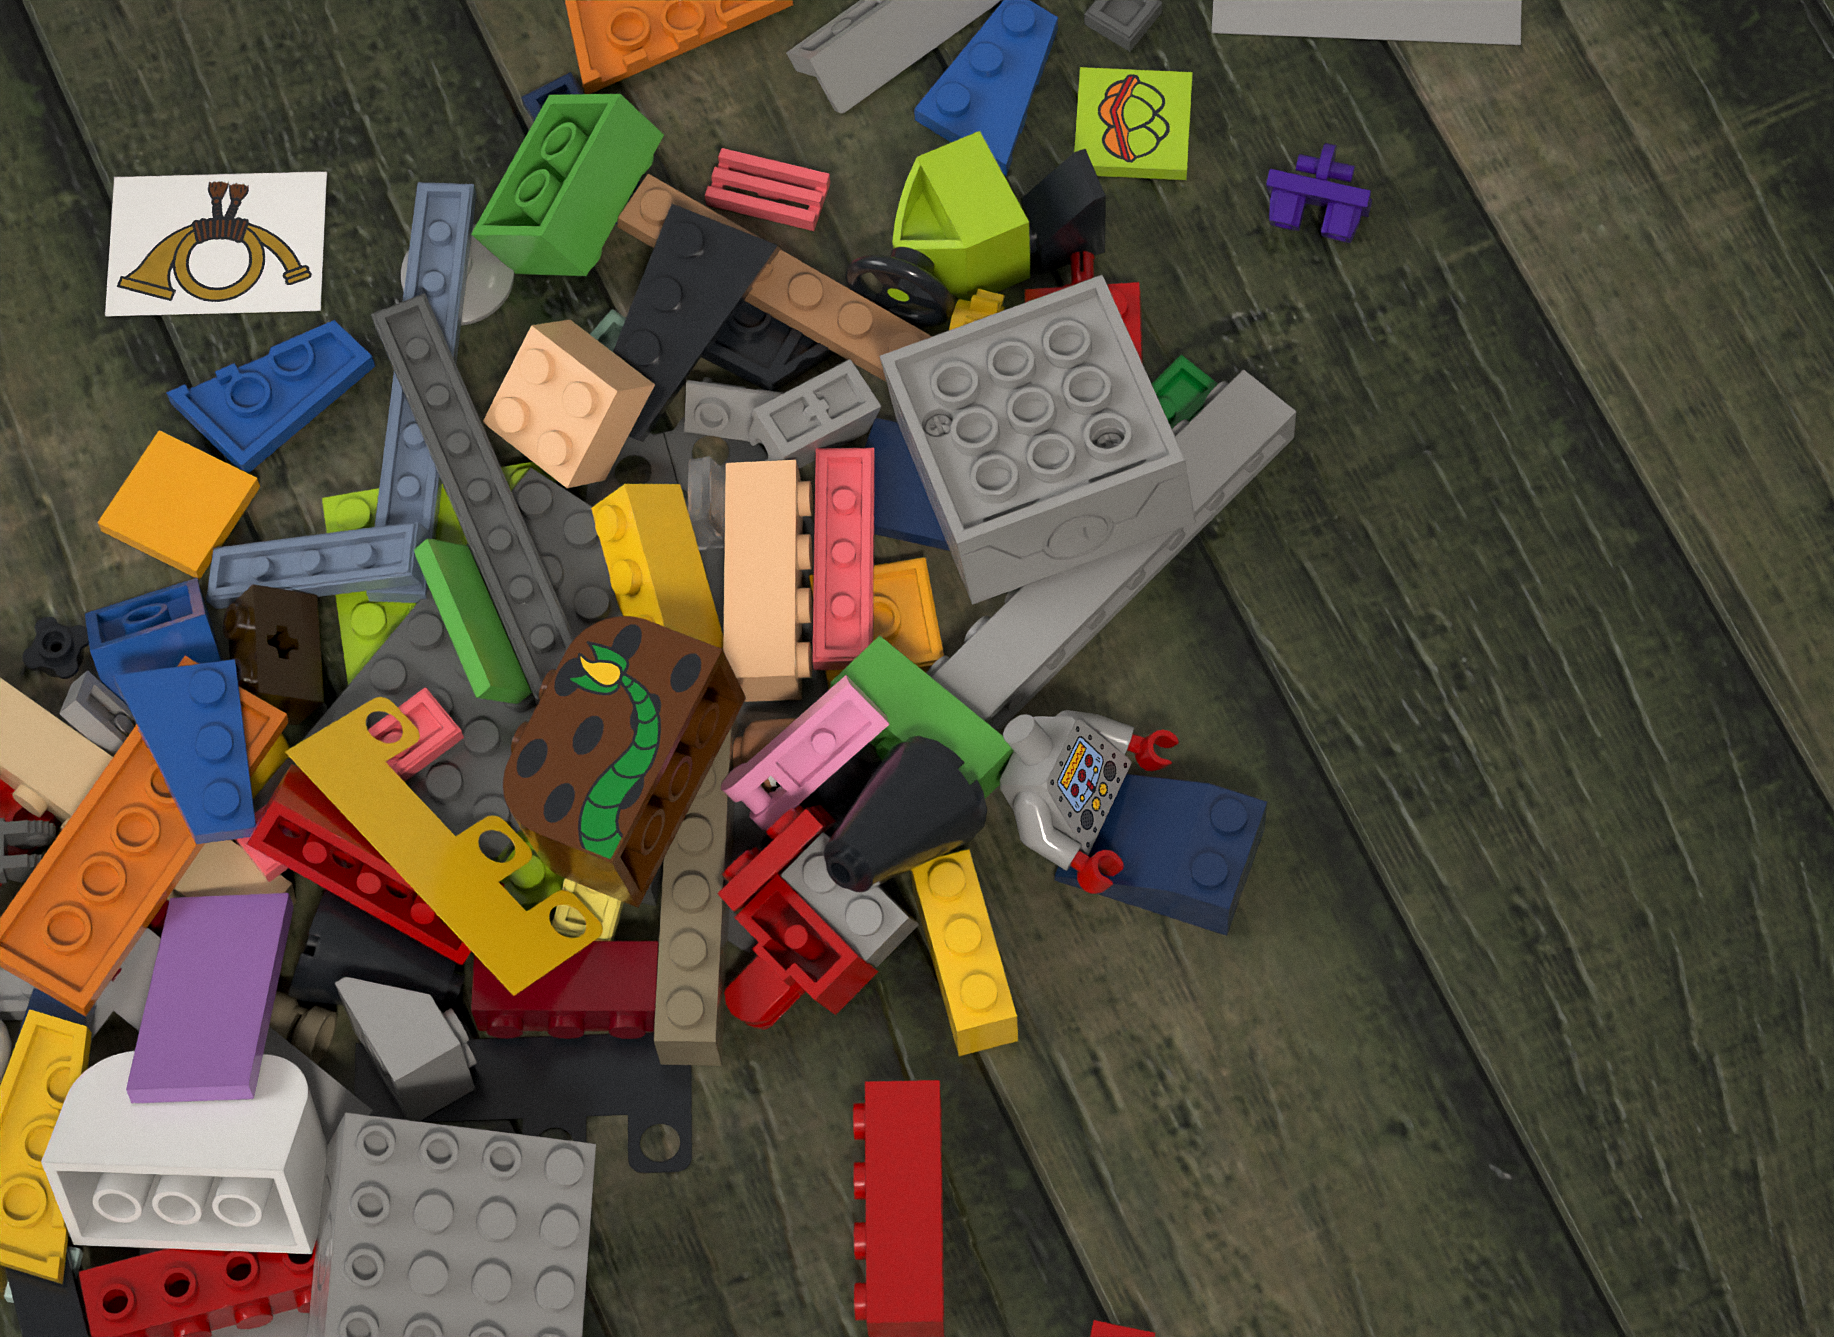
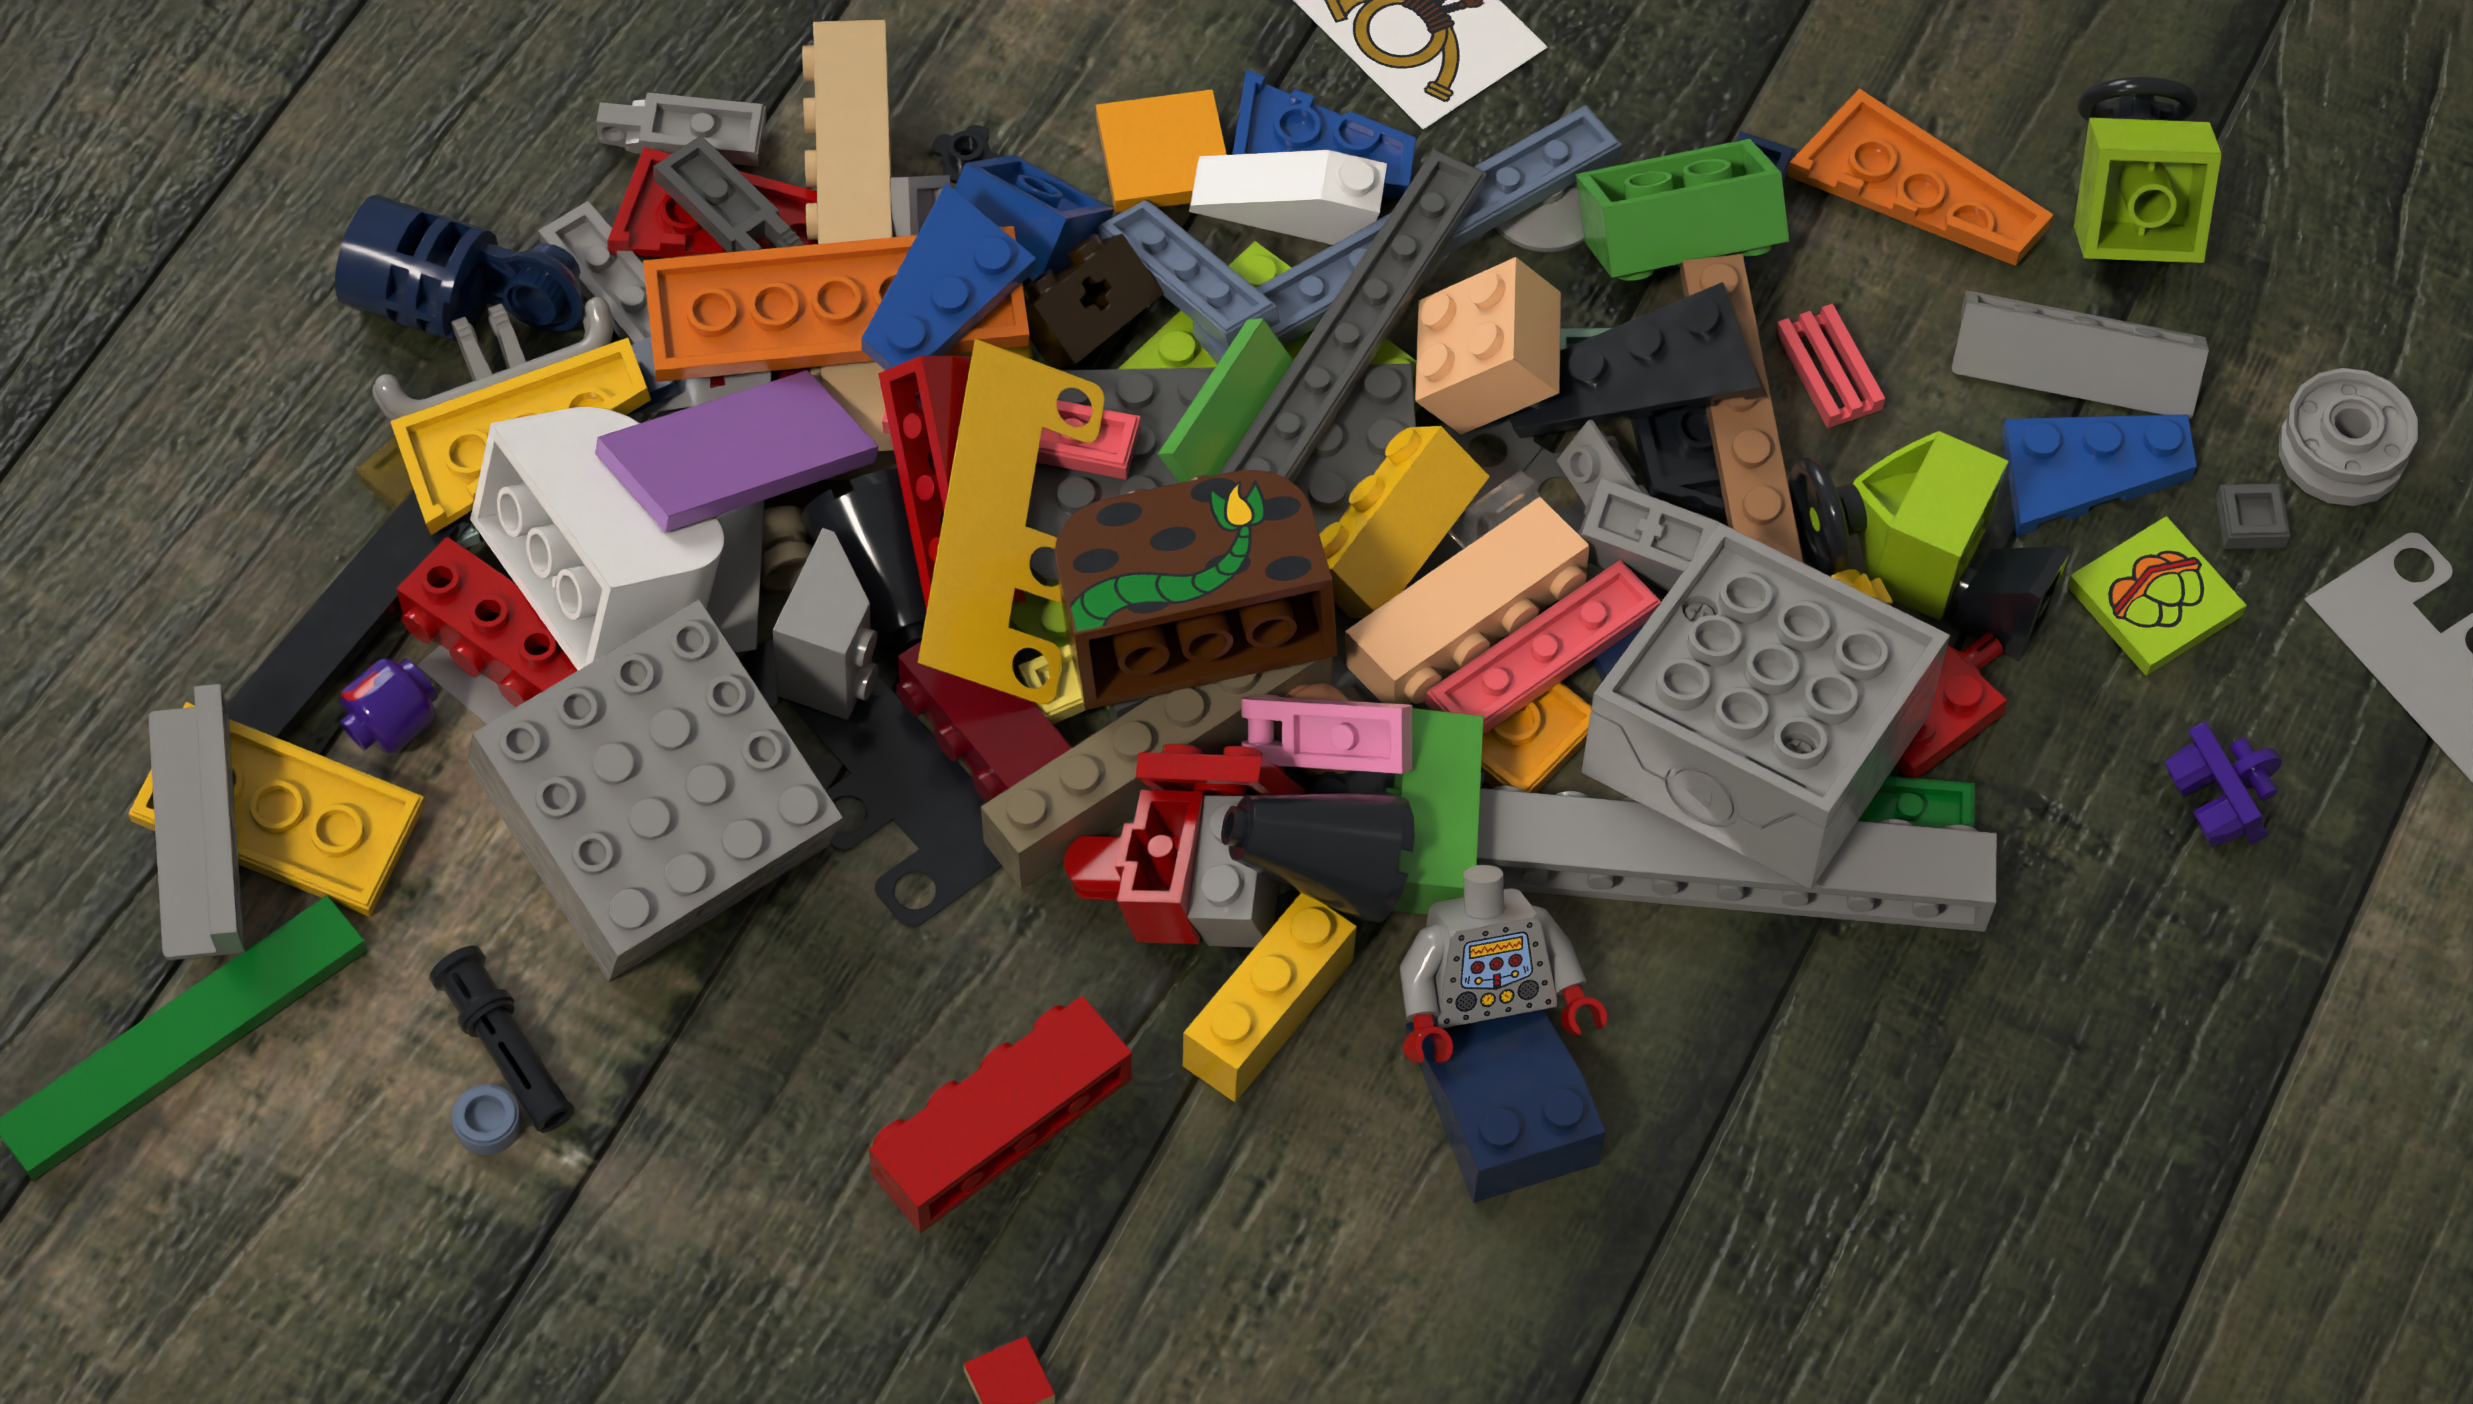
camera: 45 degrees right, 5 degrees down
none -> white slope [1189,150,1387,245]

